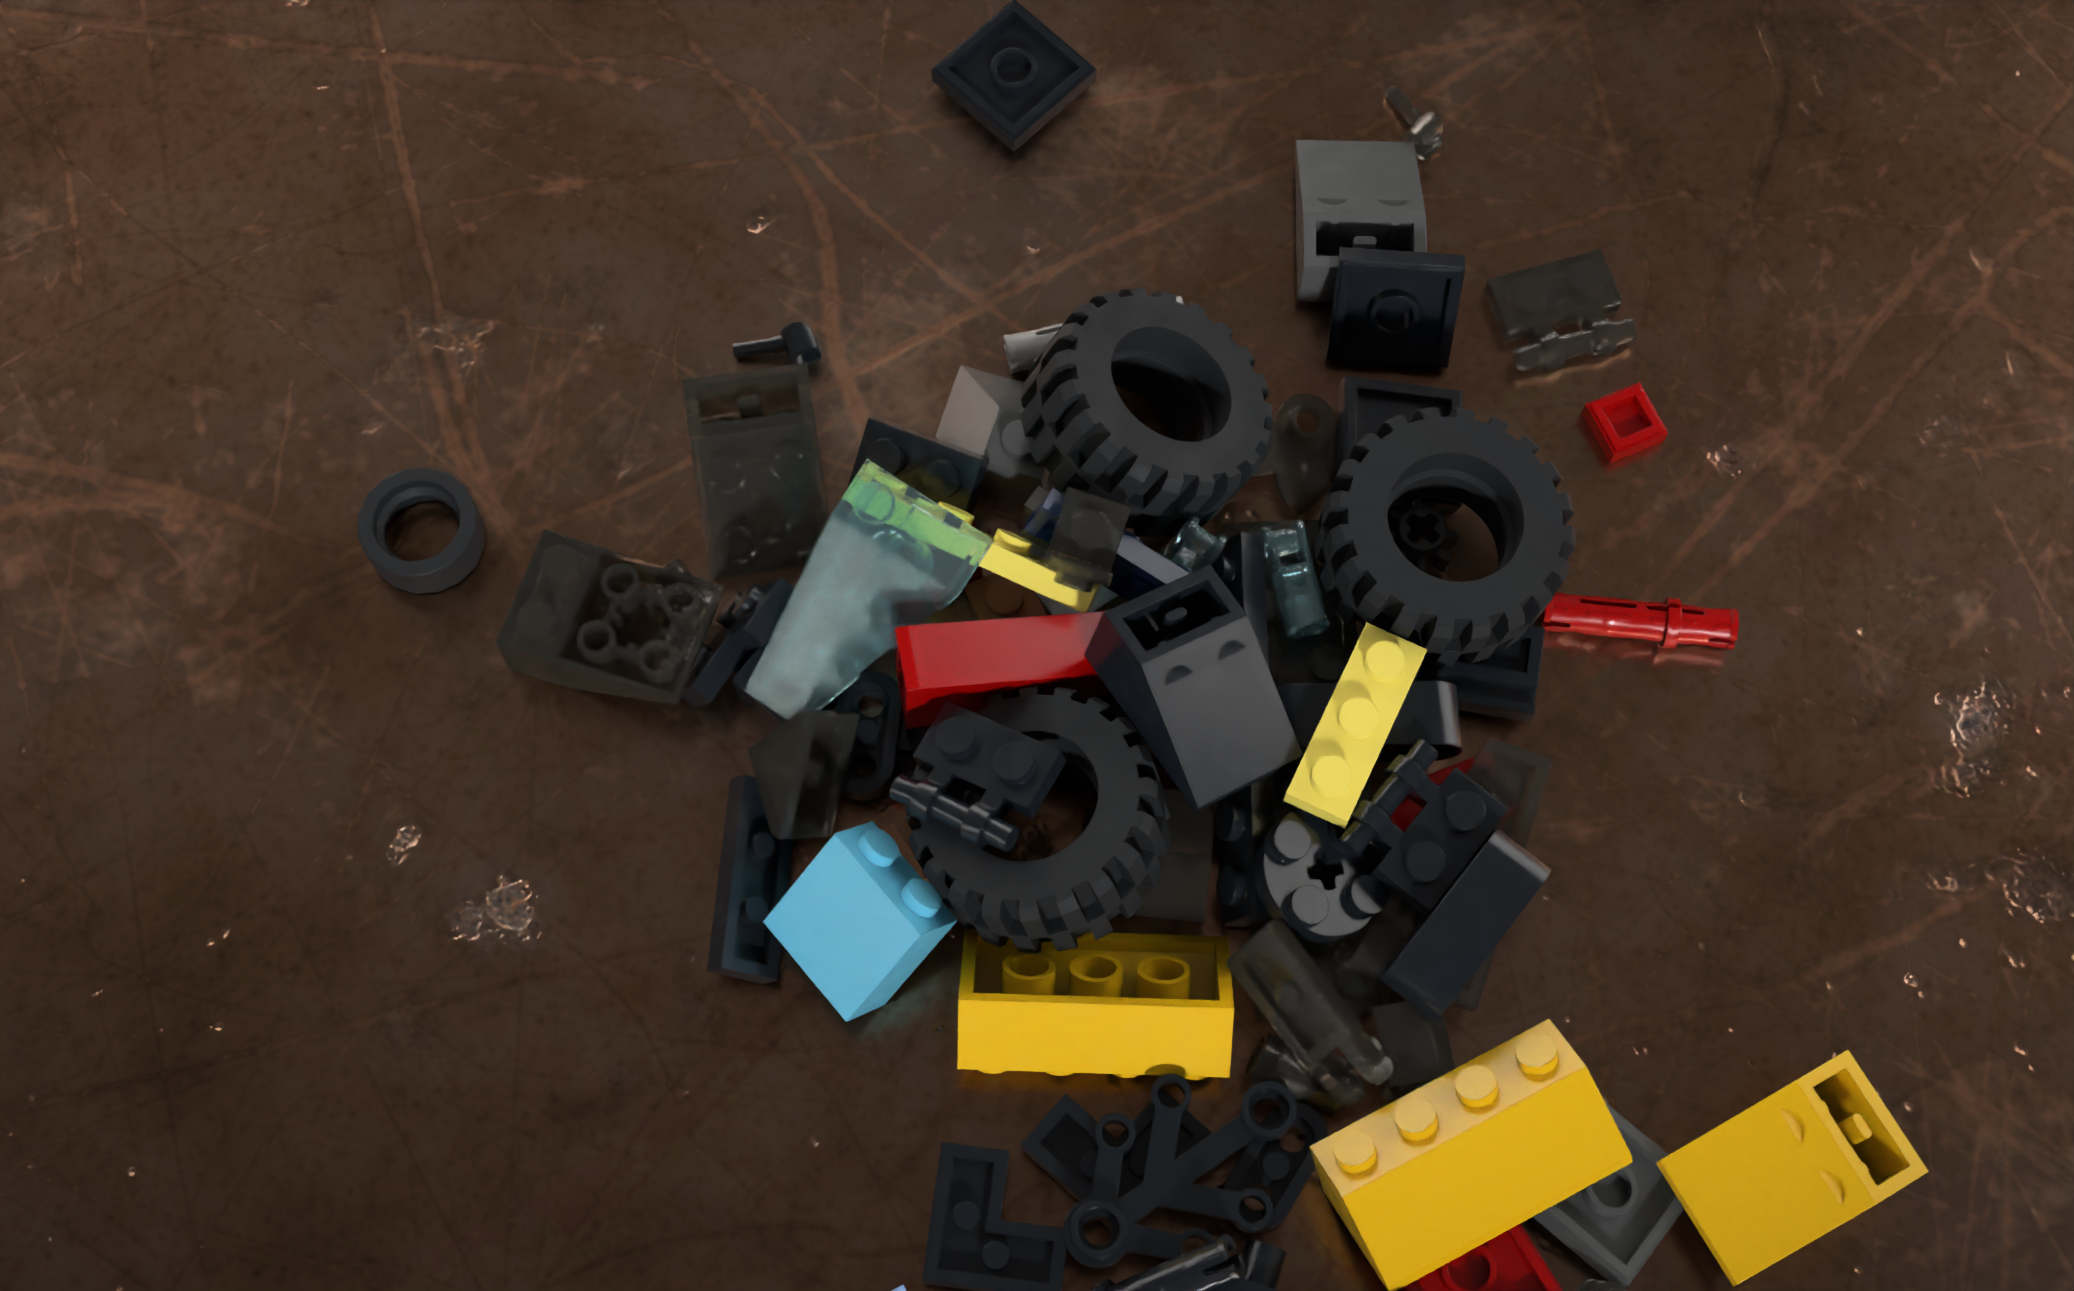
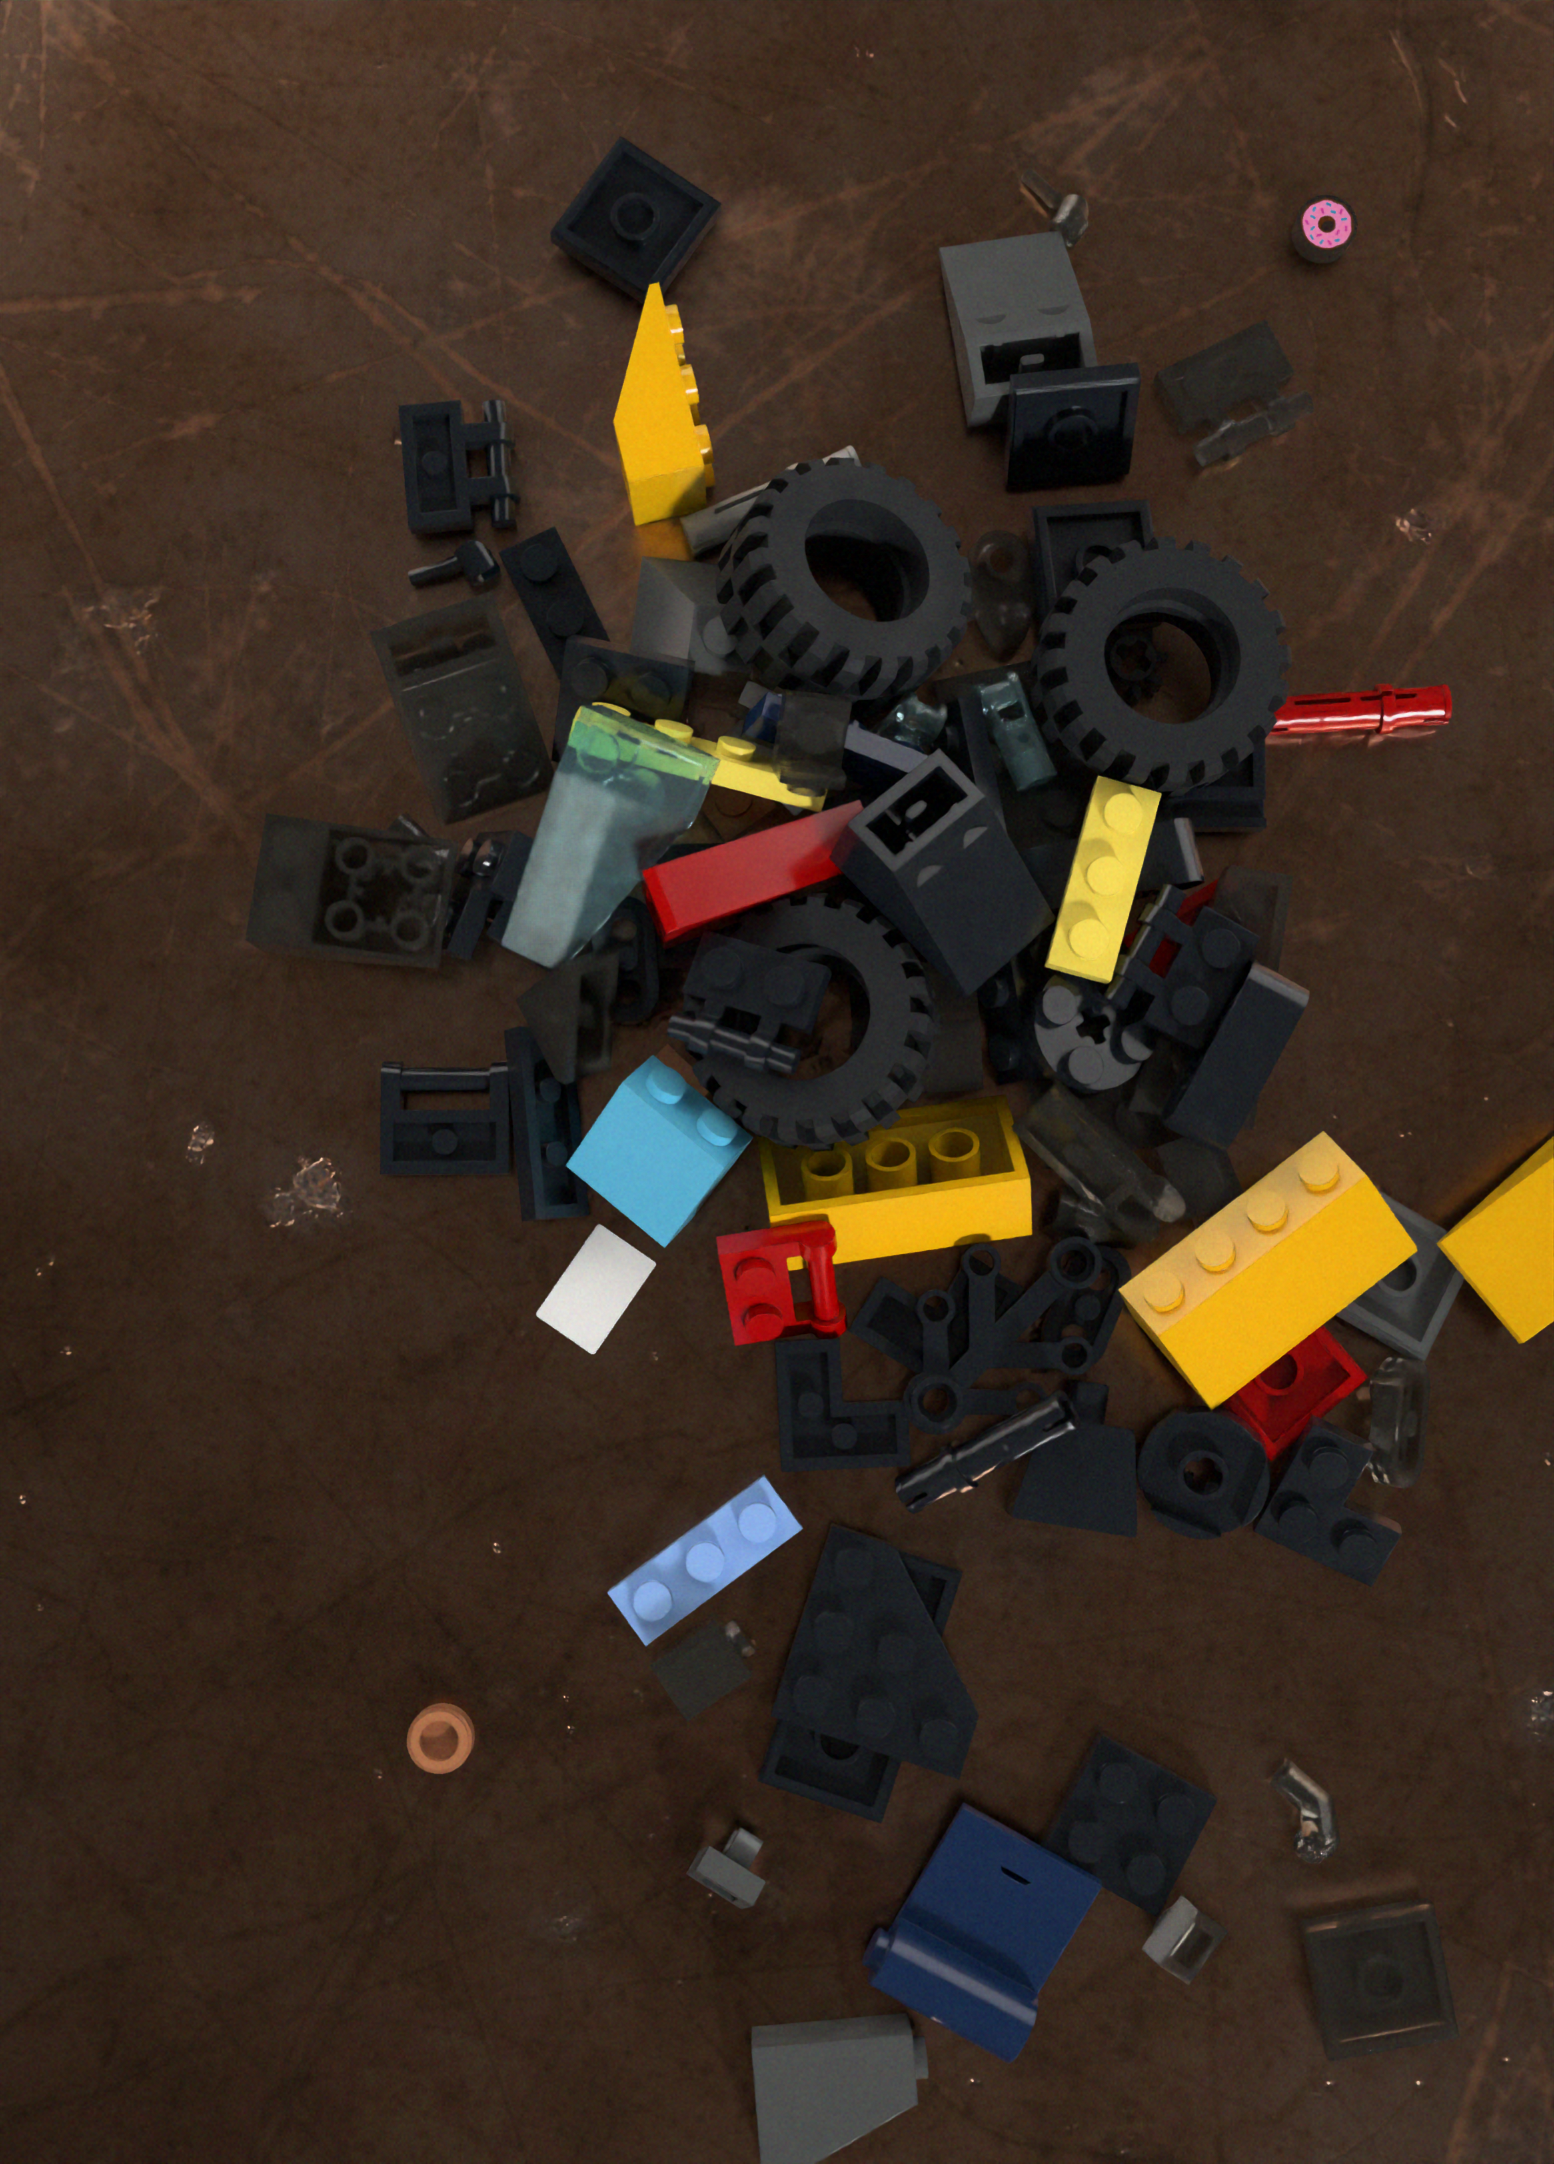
camera: 15 degrees left, 15 degrees up
black tyre [358,467,485,594] -> none
red tile [1581,382,1669,464] -> none
none -> black plate [380,1060,512,1176]
none -> black plate [398,400,520,534]
none -> black plate [498,526,611,683]
none -> white sticker [536,1224,656,1354]
none -> yellow slope [613,282,716,526]
none -> red plate [716,1220,848,1346]
none -> tile [1291,195,1358,263]

